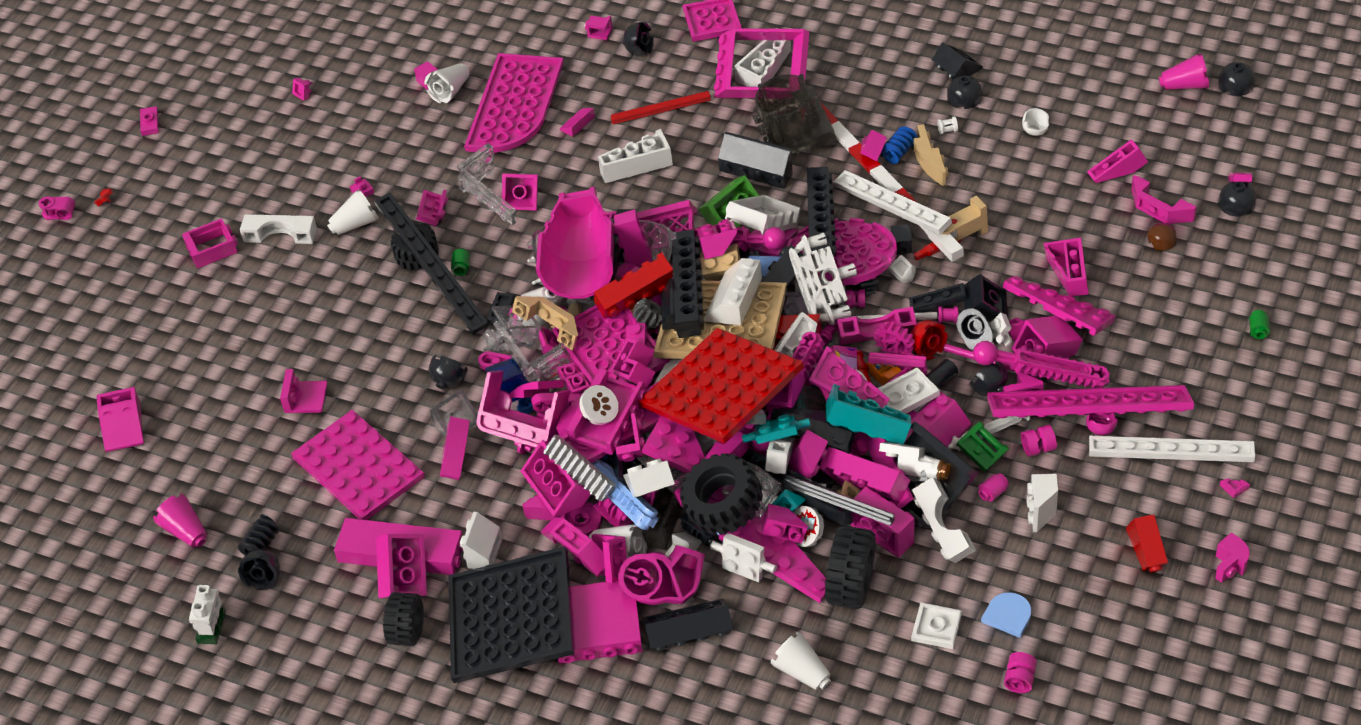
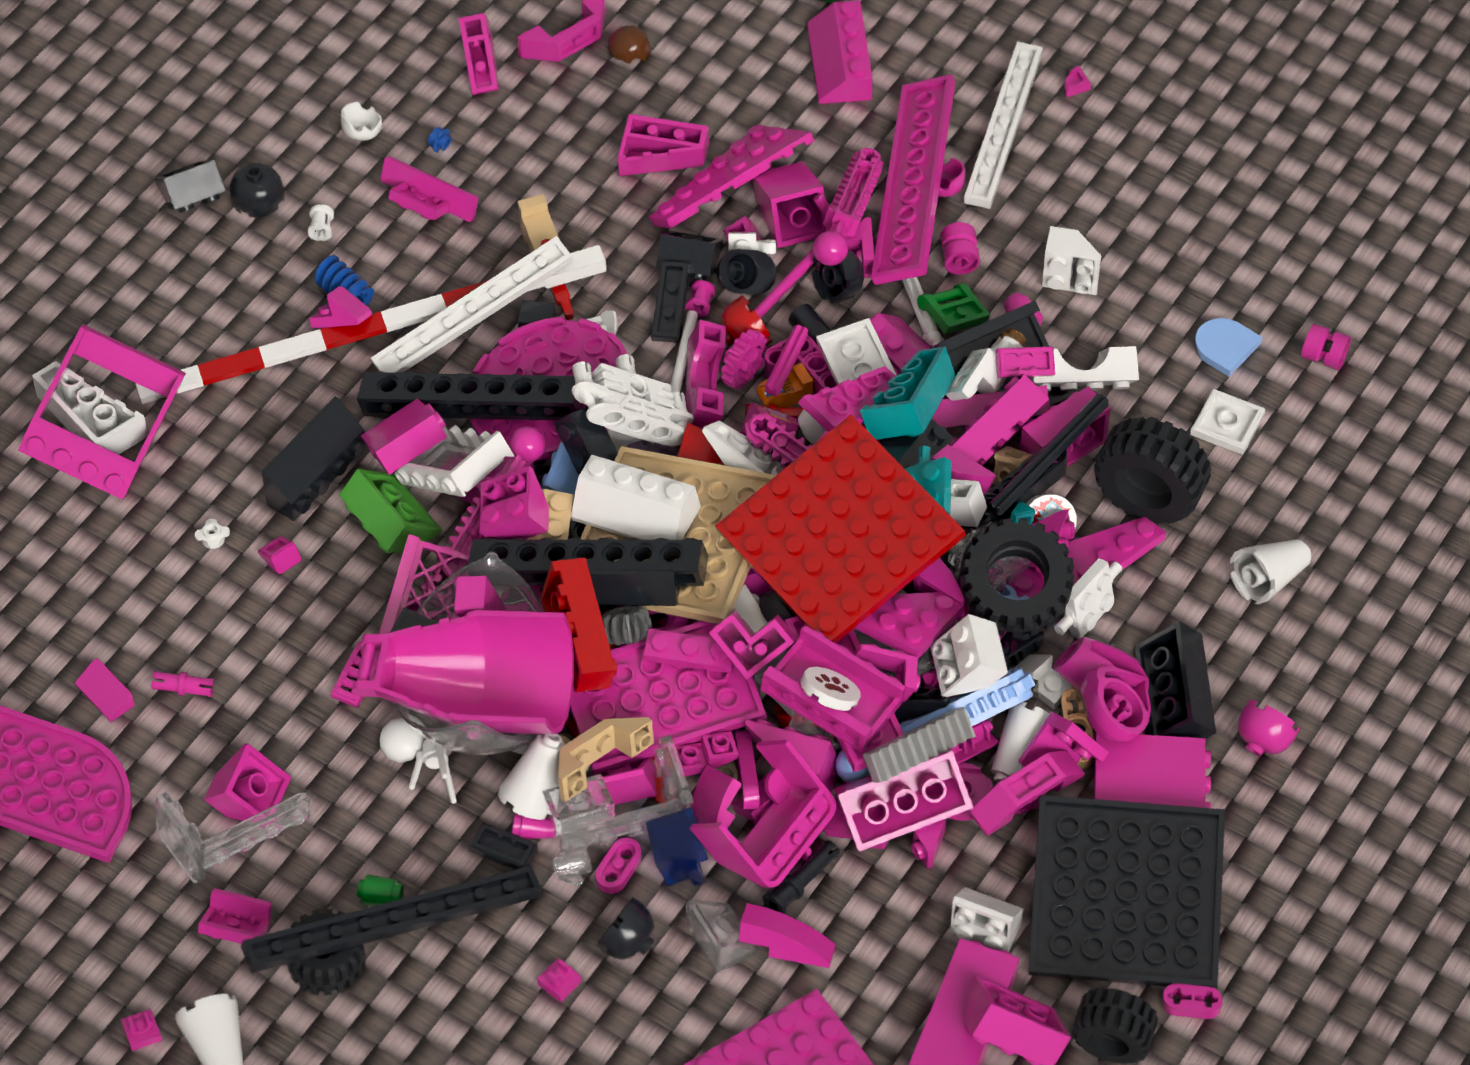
camera: 85 degrees left, 5 degrees up
white wedge [598,129,673,183] -> none
red axle [610,91,711,124] -> none
clear smoke hose [752,74,837,155] -> none
tan slope [914,124,949,186] -> none
red slope [1126,514,1168,573] -> none
dark pink brick [1215,532,1249,583] -> none
none -> dark pink pin [151,671,214,697]
none -> white plate [195,519,230,549]
none -> dark pink slope [258,536,301,574]
none -> dark pink brick [361,398,447,475]
none -> dark pink bracket [381,156,479,222]
none -> blue plate [427,127,452,153]
none -> dark pink tile [537,958,582,1003]
none -> black pin [762,840,840,914]
none -> dark pink slope [807,0,873,104]
none -> dark pink plate [996,346,1055,378]
none -> dark pink beam [1162,984,1223,1019]
none -> dark pink cylinder [1238,700,1300,756]

